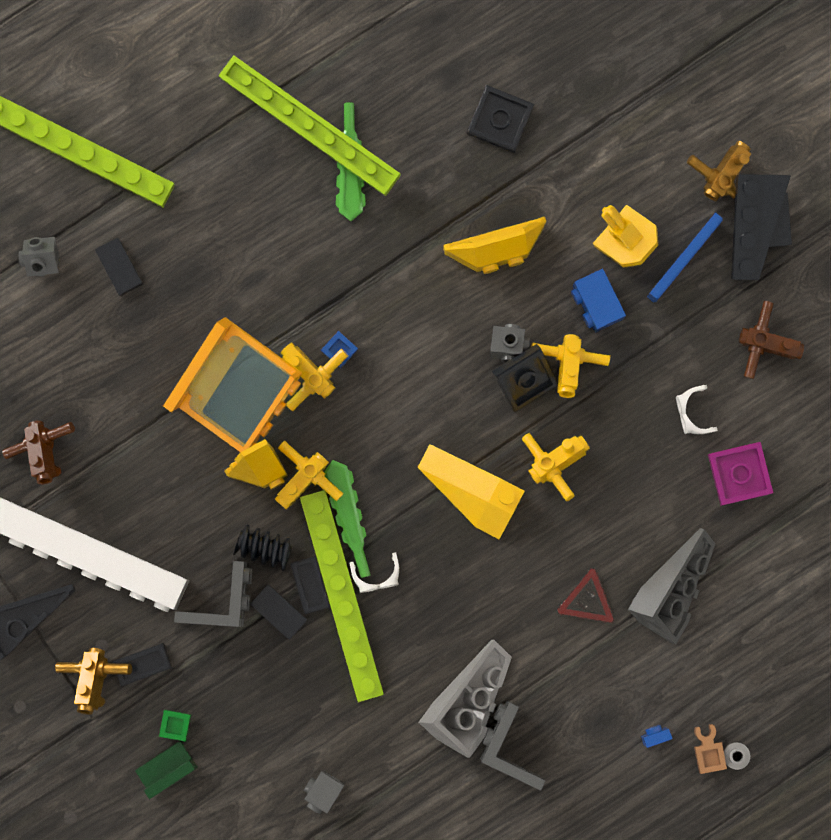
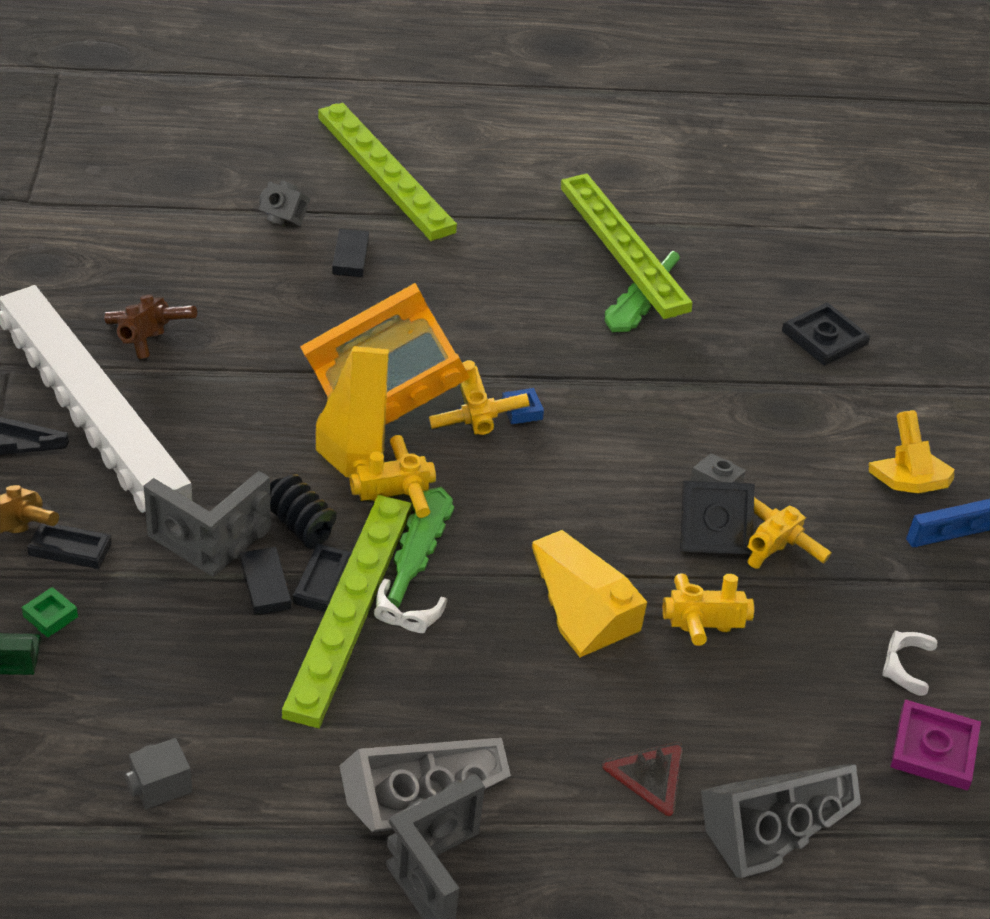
camera: 25 degrees right, 40 degrees down
yellow wedge [443,217,546,274] -> none
blue brick [571,269,626,333] -> none

